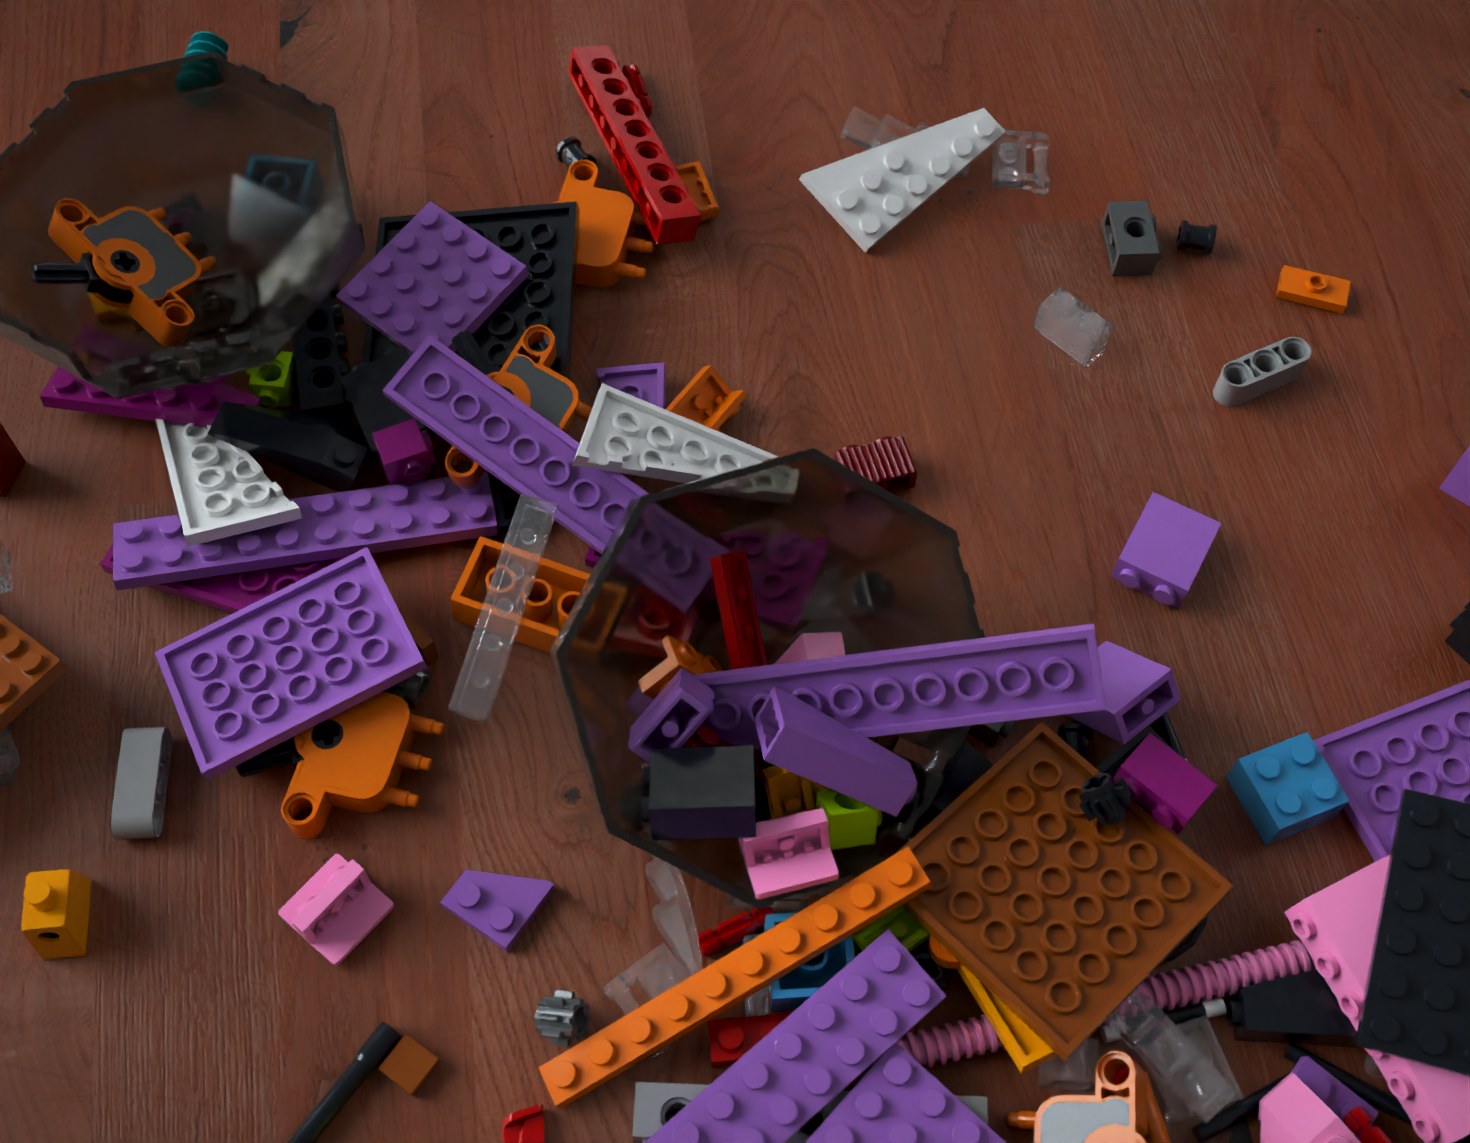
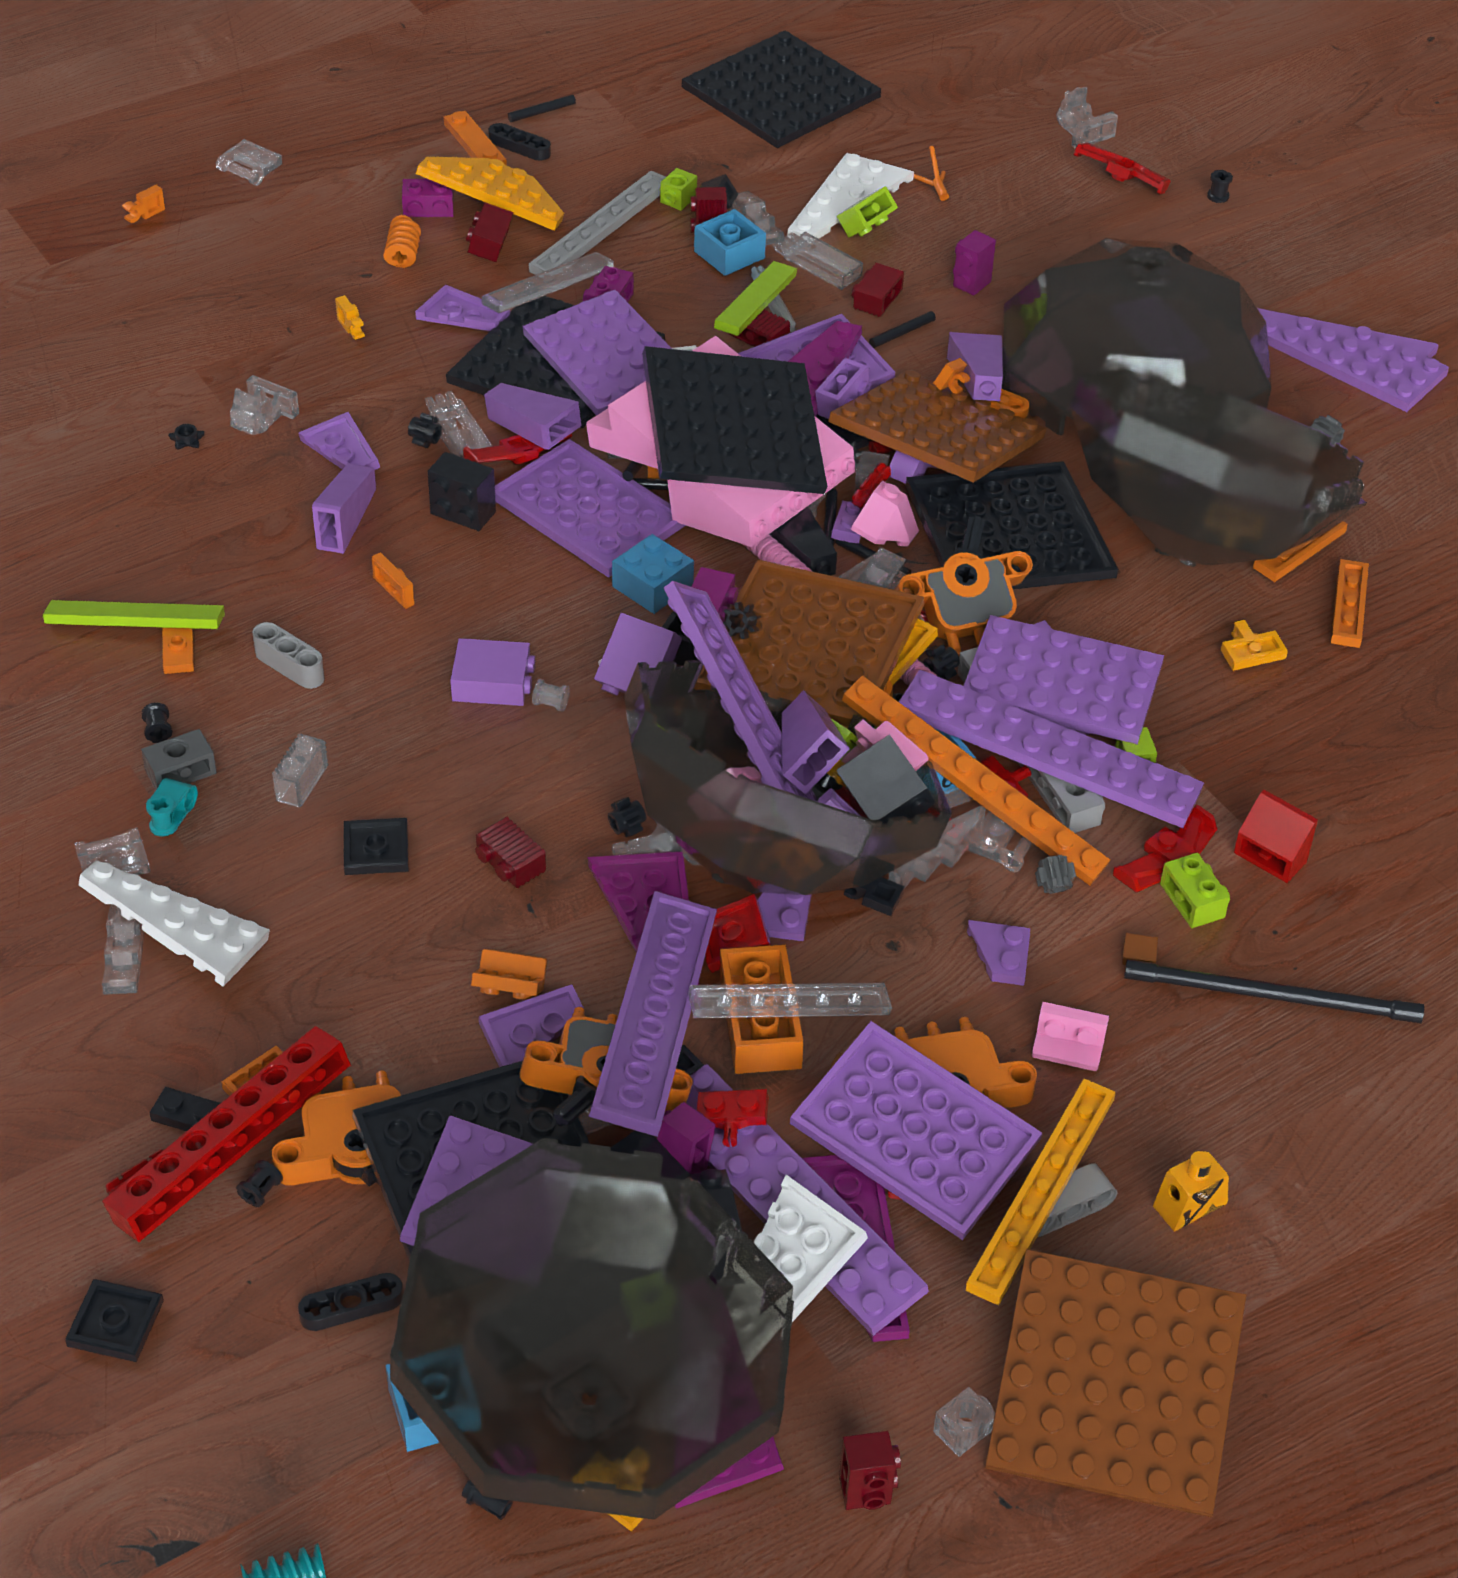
camera: 115 degrees left, 15 degrees down
piece [31,198,217,347] -> none
white wing [572,383,802,500] -> none
none -> lime tile [43,600,225,629]
none -> black plate [65,1279,164,1362]
none -> teal piece [146,778,198,837]
none -> black plate [149,1087,221,1131]
none -> black beam [298,1273,403,1331]
none -> black plate [344,818,409,875]
none -> orange plate [372,552,414,609]
none -> clear bush [532,679,570,712]
none -> red plate [697,1089,769,1147]
none -> black gear [923,643,960,680]
none -> light orange plate [965,1079,1116,1306]

